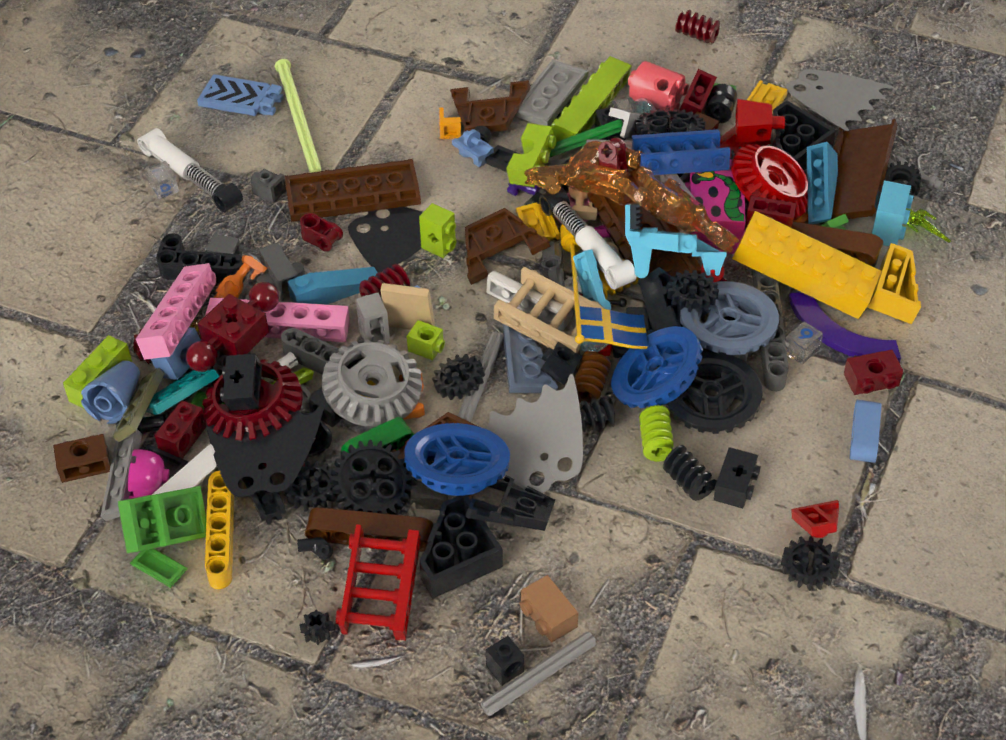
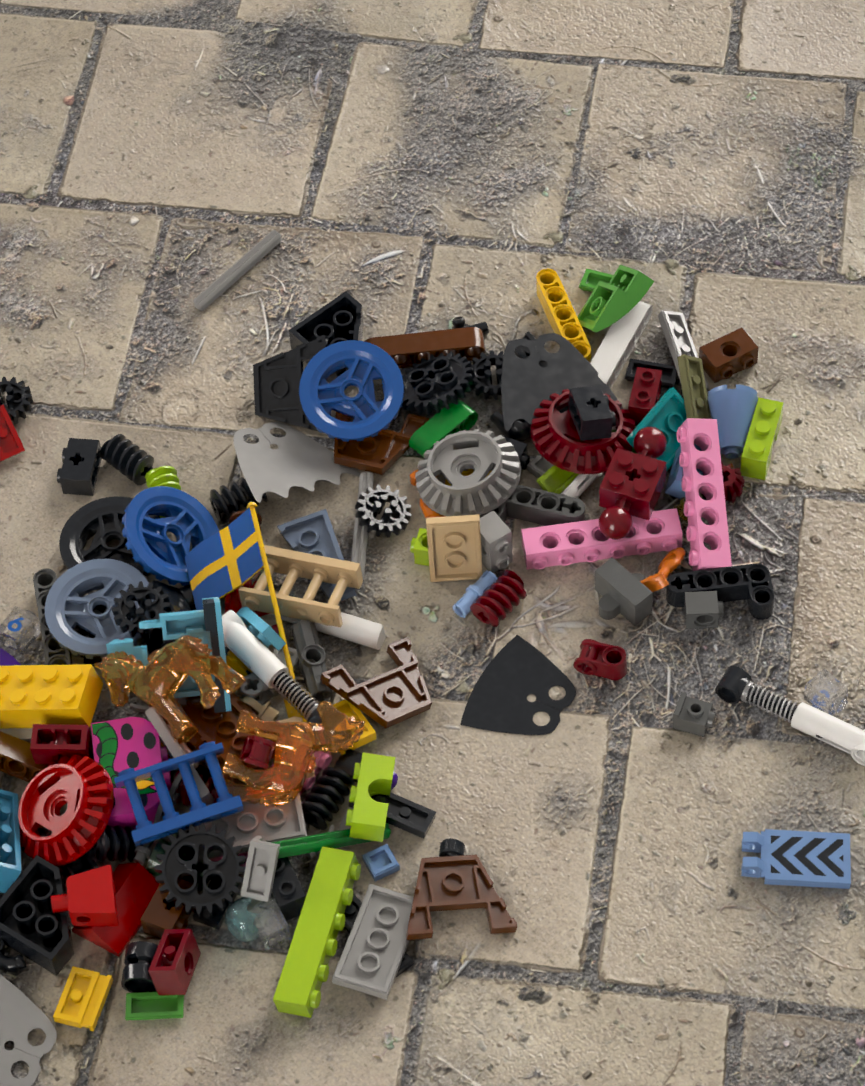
camera: 170 degrees right, 5 degrees up
dark pink cylinder [128,449,169,499] -> none
yellowish green axle [275,59,321,173] -> none
reddish brown ladder [284,159,421,222] -> none
dark azure slope [287,267,378,305] -> none
black gear [300,609,335,645] -> none
red fence [336,524,421,641] -> none
lime brick [419,203,457,258] -> none
light orange panel [439,107,461,139] -> none
medium blue hips [452,129,494,167] -> none
black brick [485,636,524,686] -> none
medium nougat brick [519,575,578,643] -> none
black brick [540,342,582,385] -> none
coral cylinder [628,61,689,111] -> none

